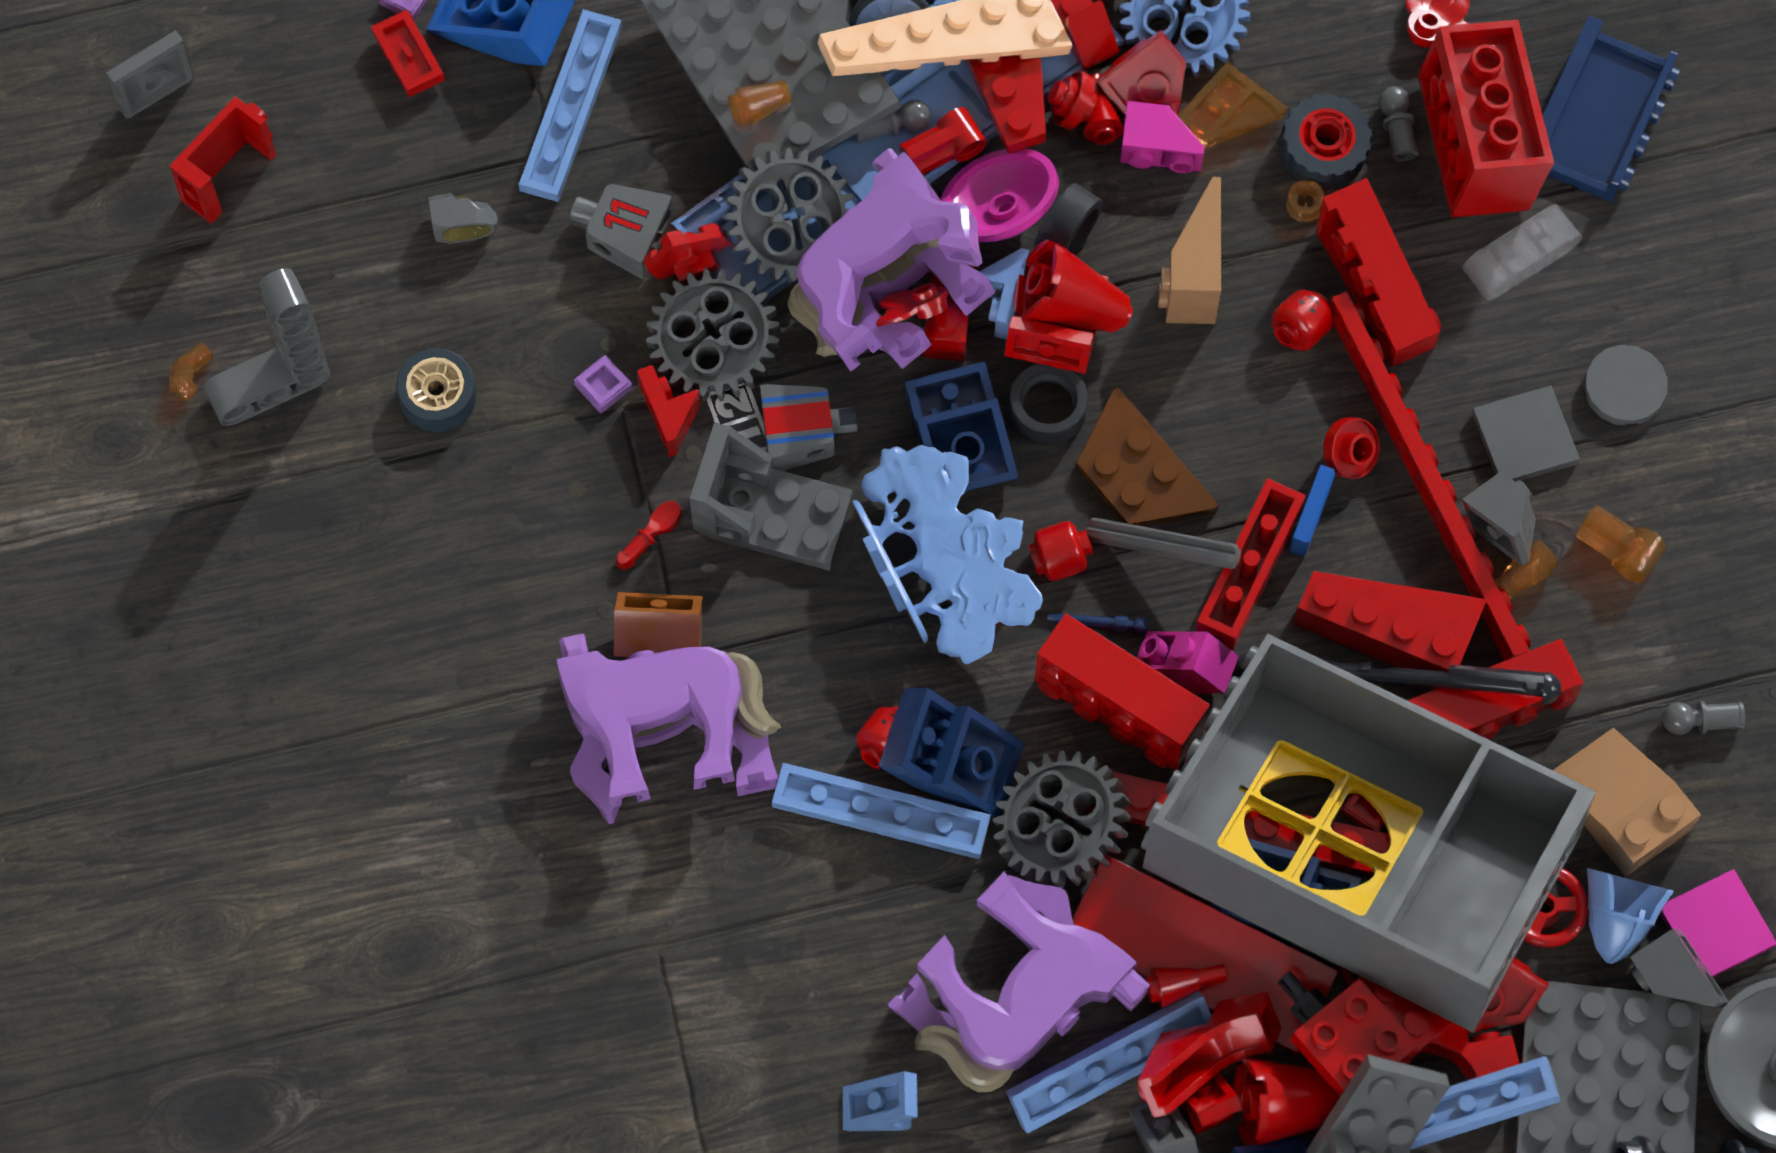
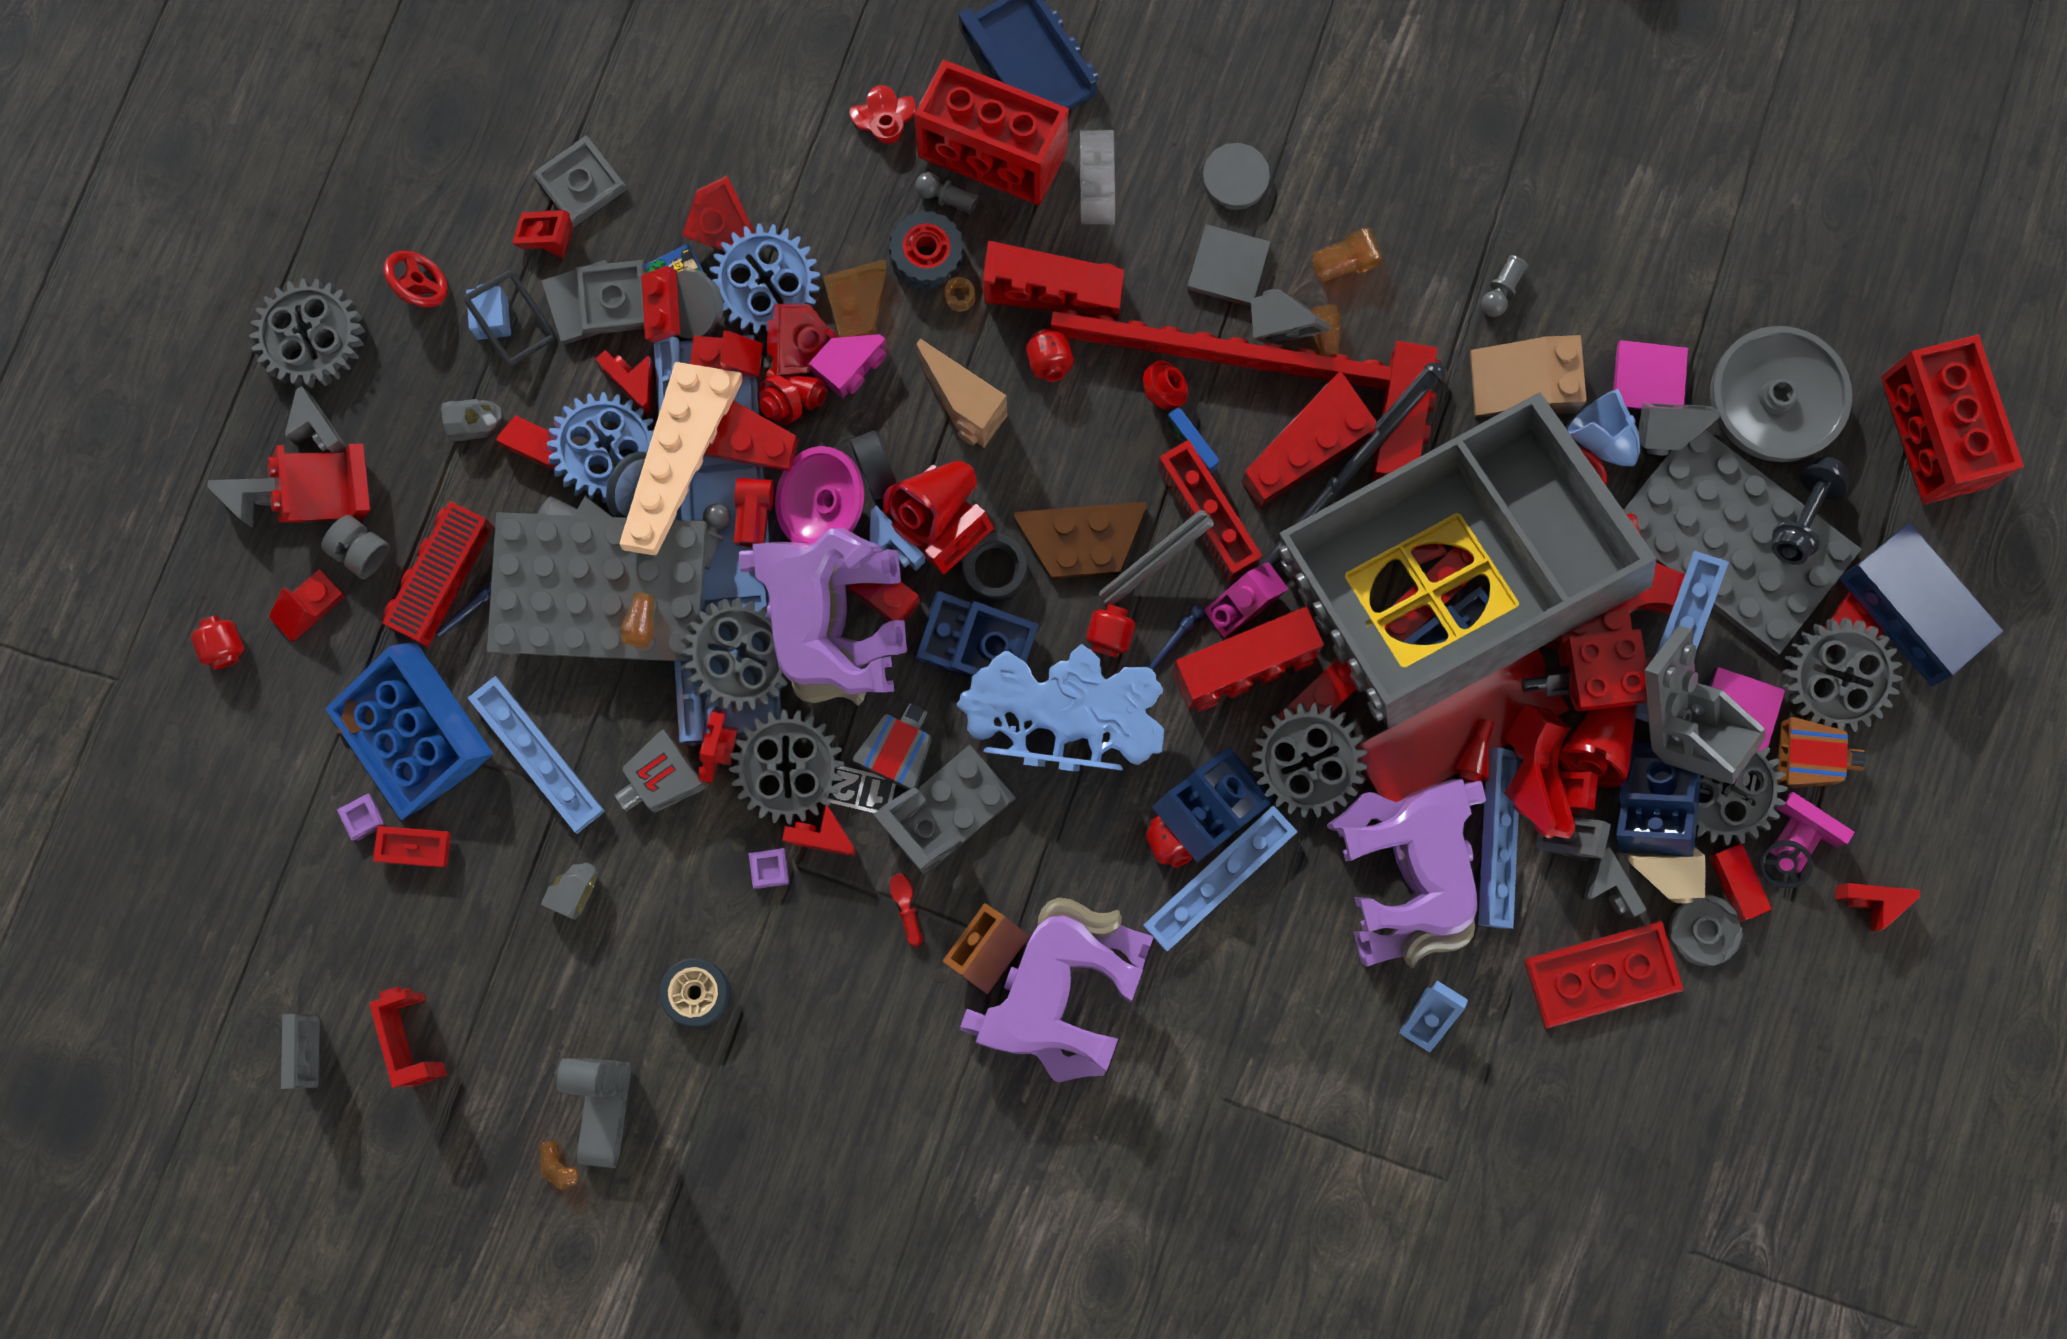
camera: 55 degrees left, 10 degrees up
red plate [875,282,948,327] -> none

